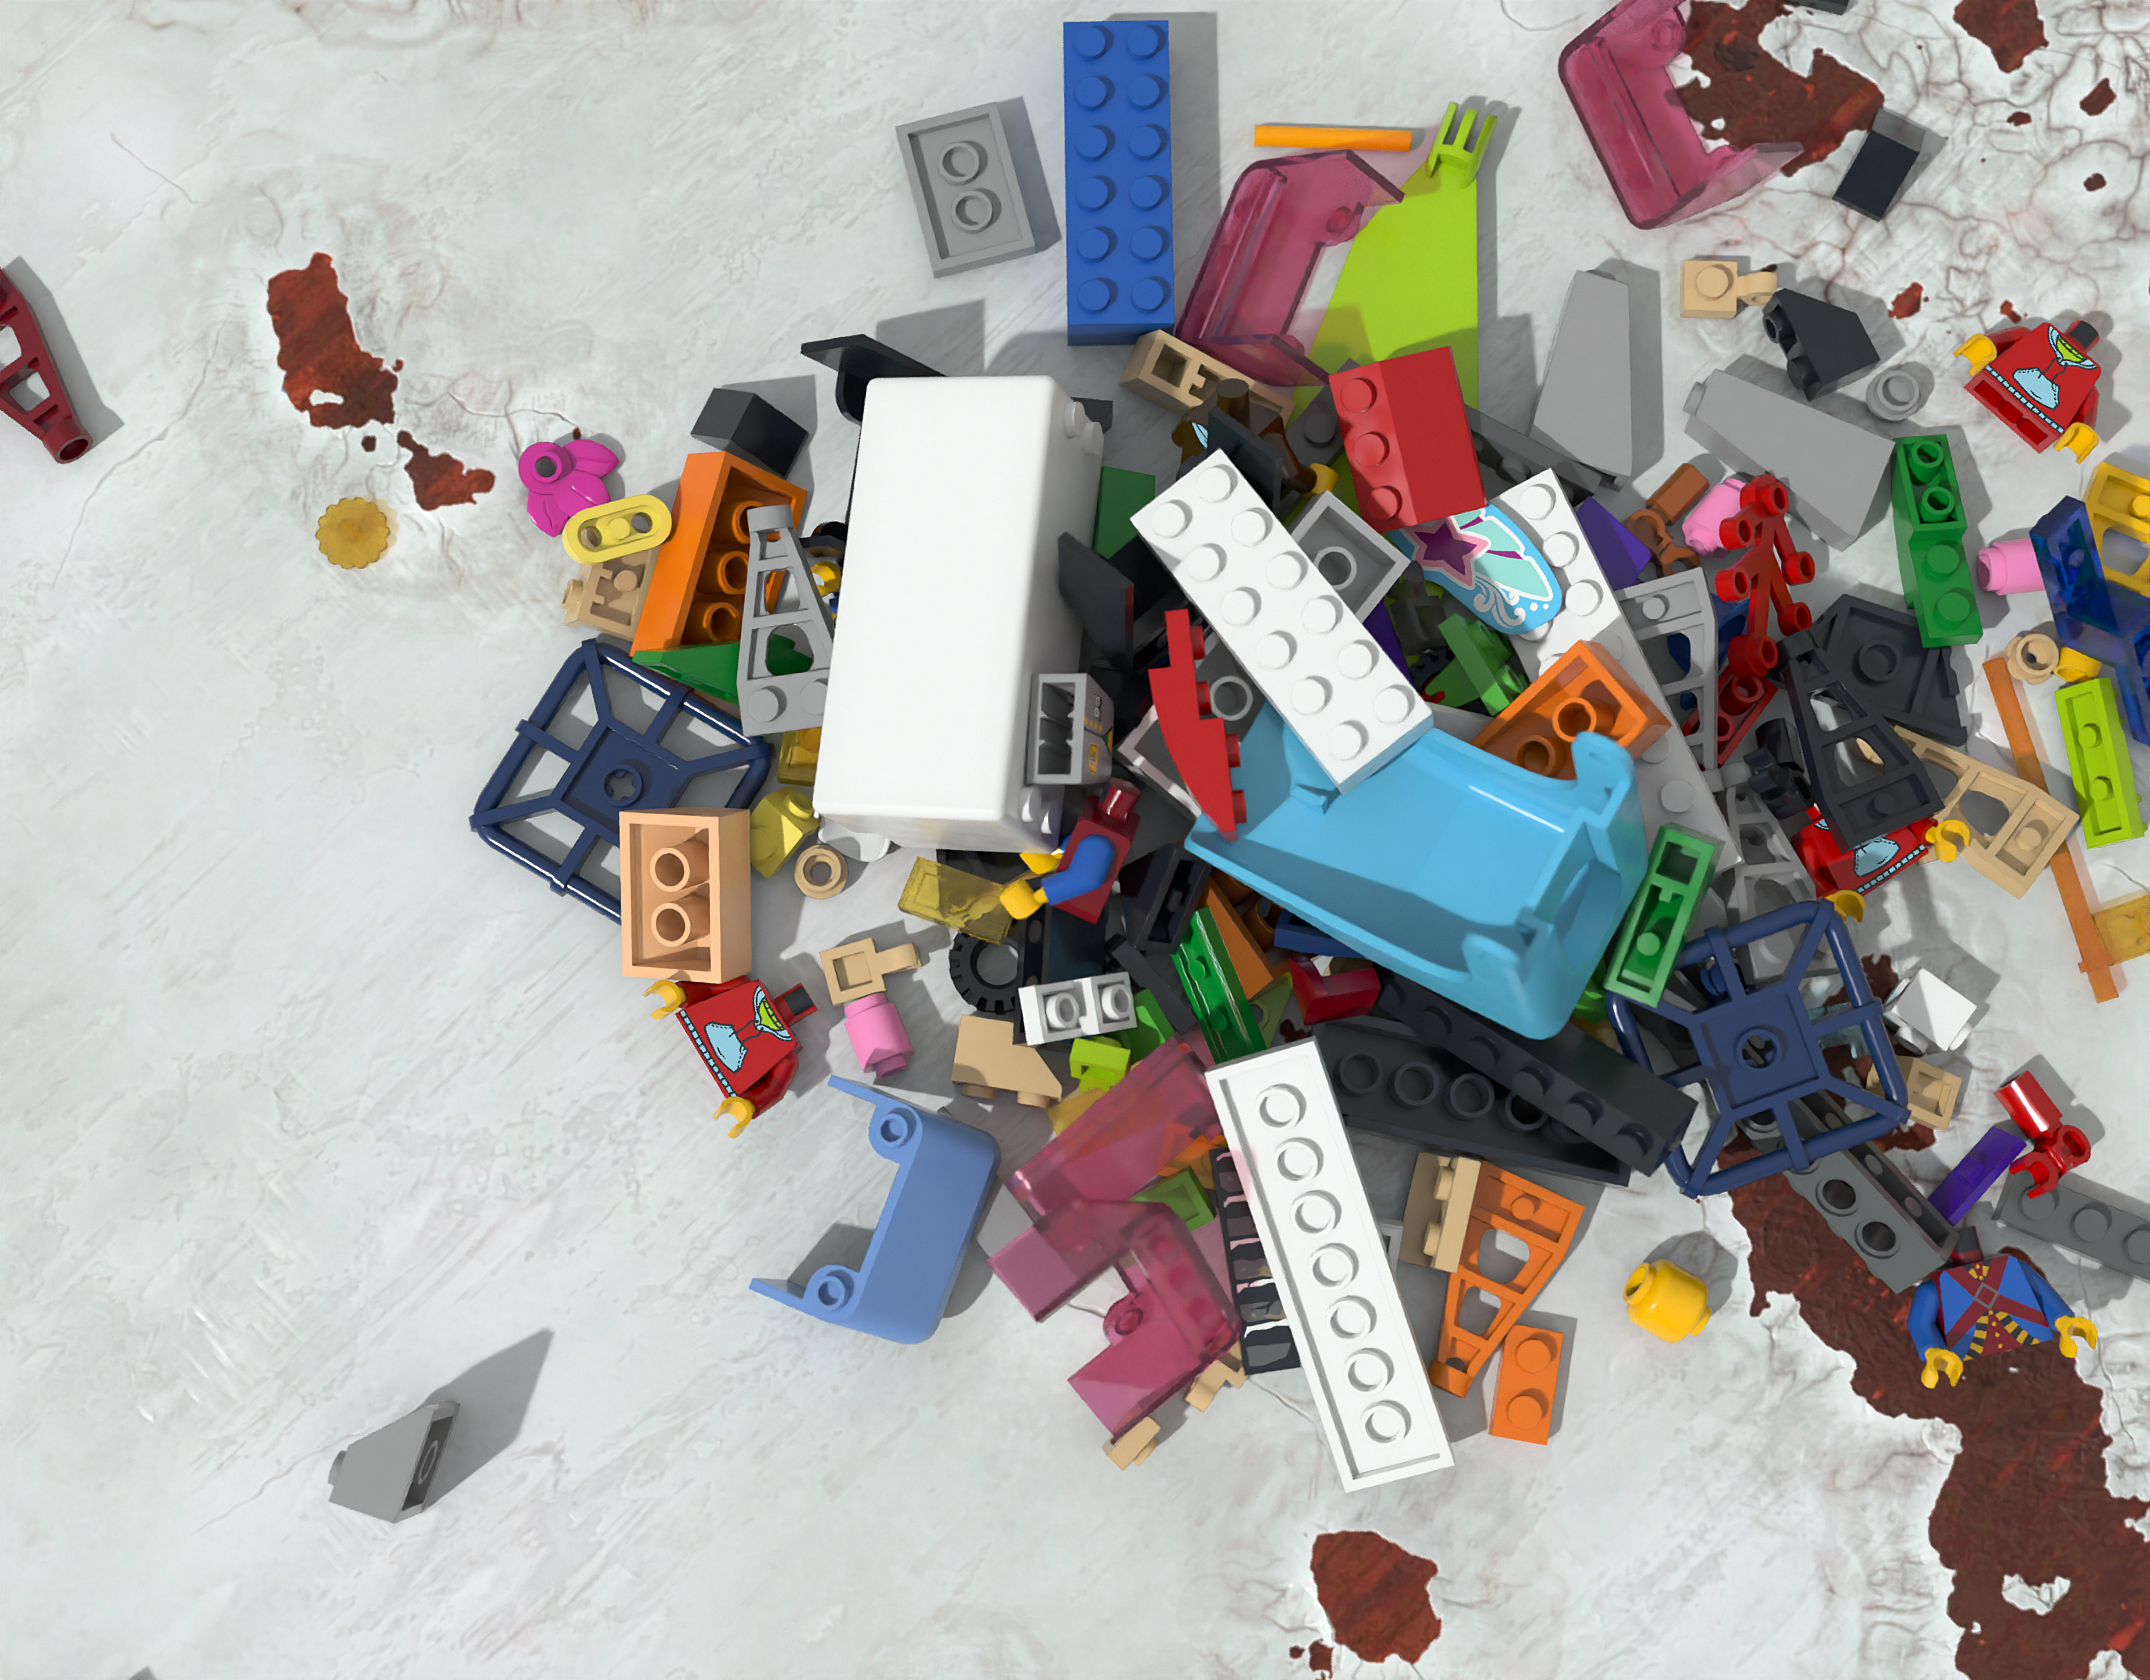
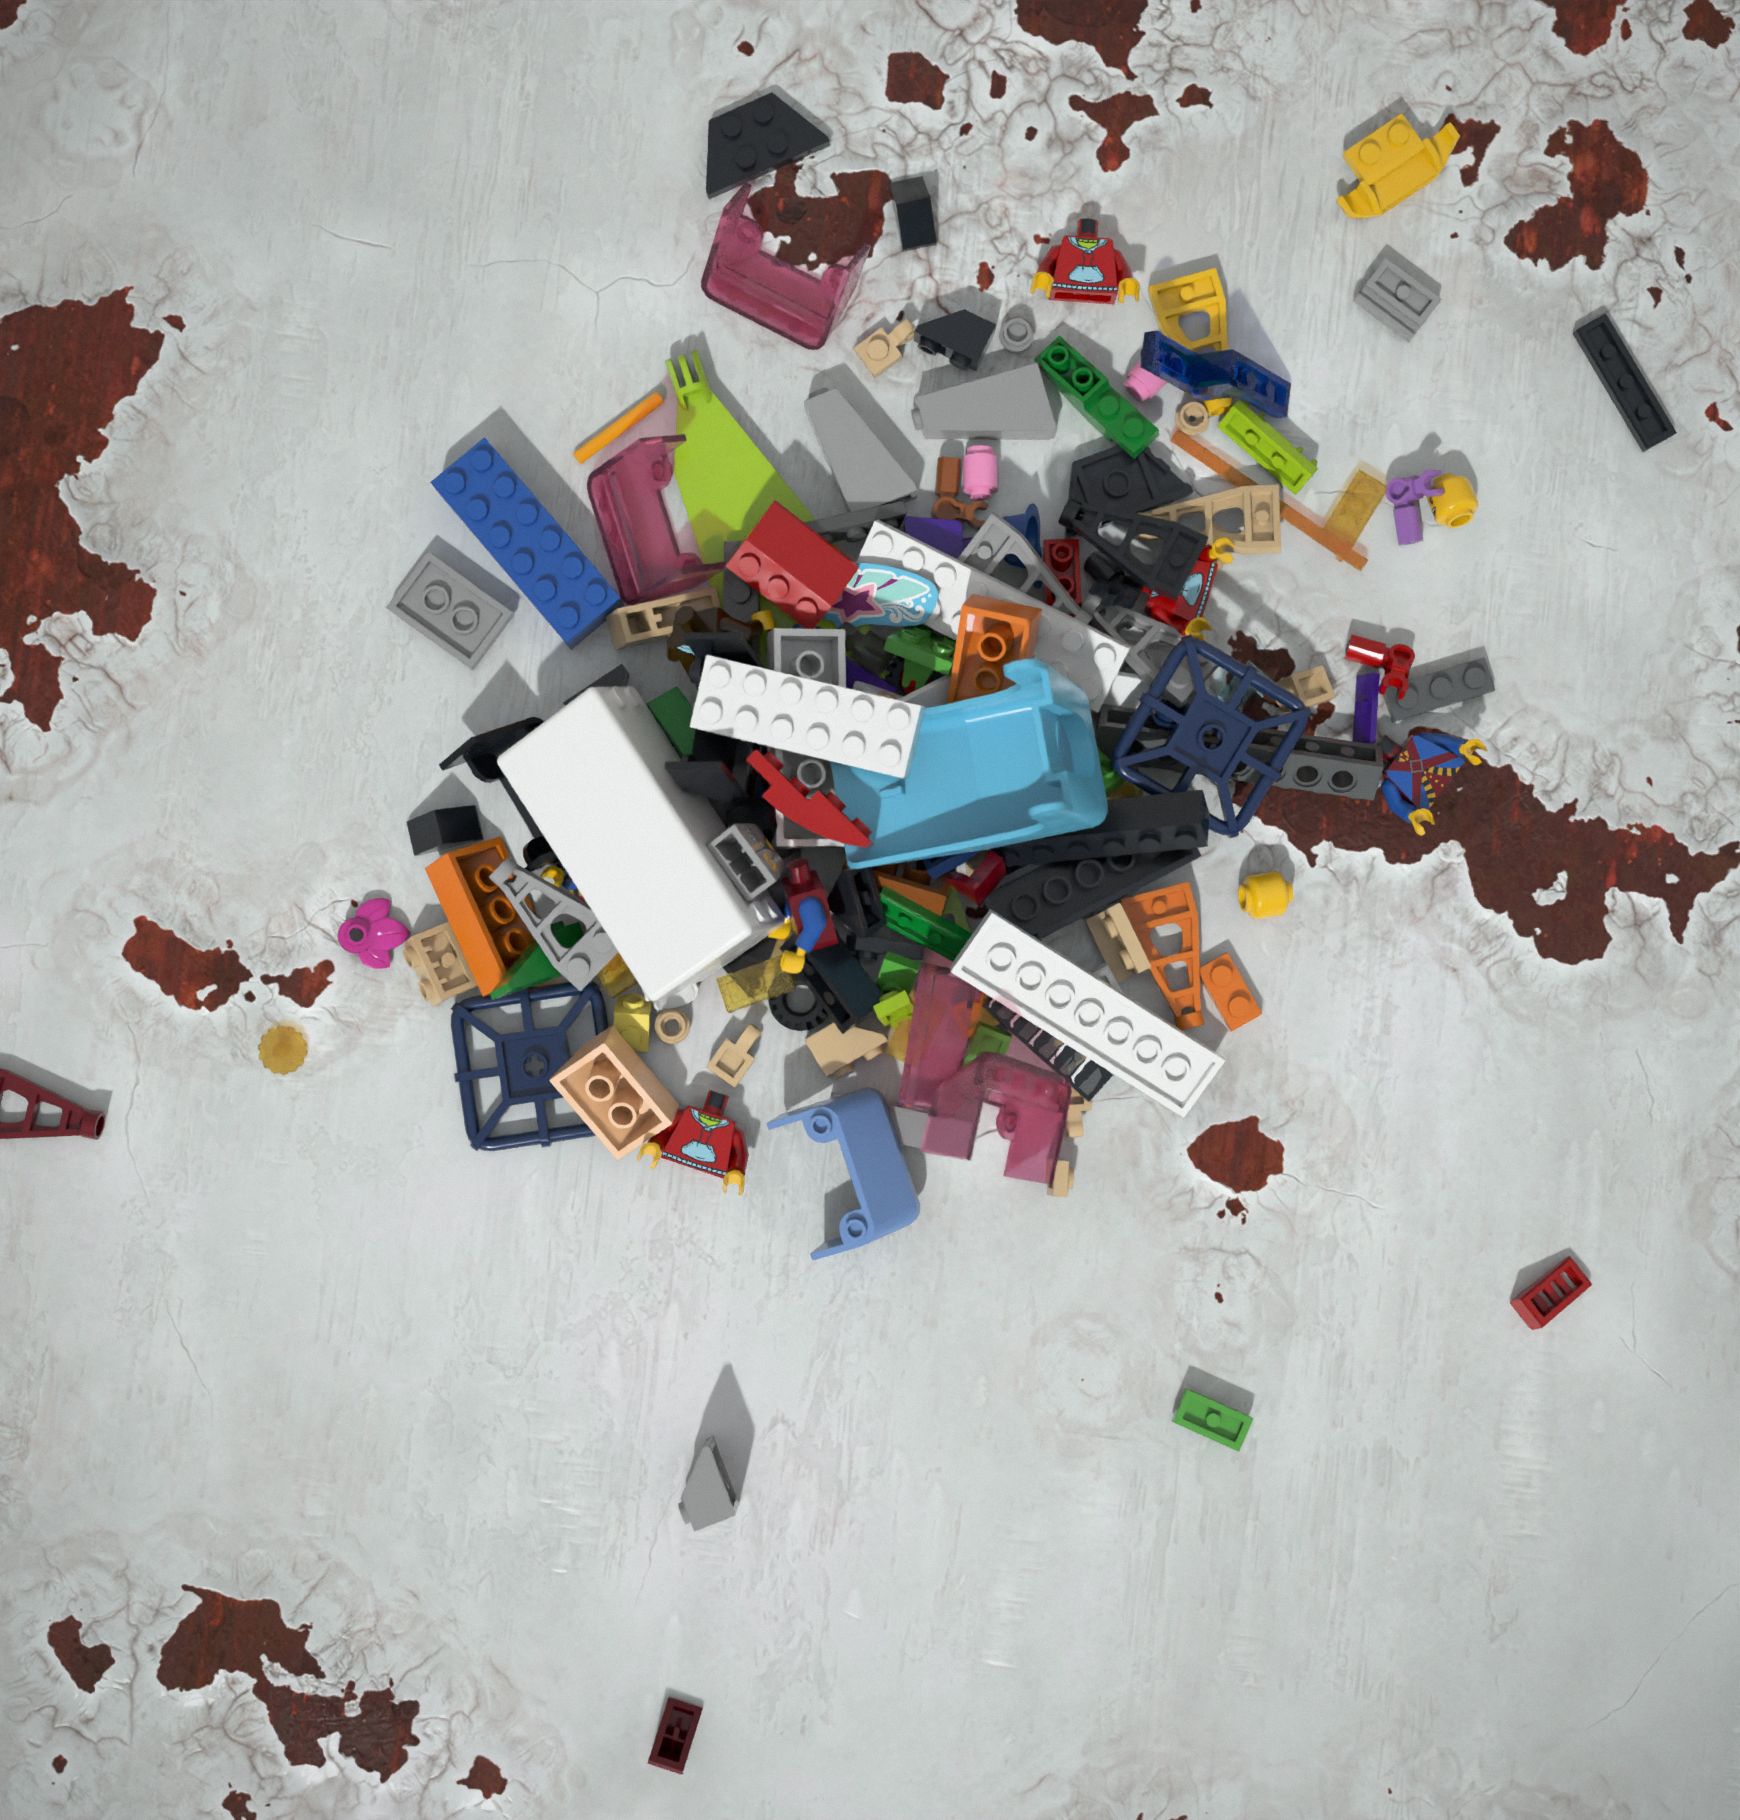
camera: 40 degrees left, 5 degrees up
light yellow plate [562,494,672,566] -> none
bright pink brick [844,993,914,1079] -> none
white slope [1019,971,1137,1045] -> none
green slope [1602,822,1726,1008] -> none
red plant [1715,474,1815,679] -> none
white brick [1880,967,1977,1055] -> none

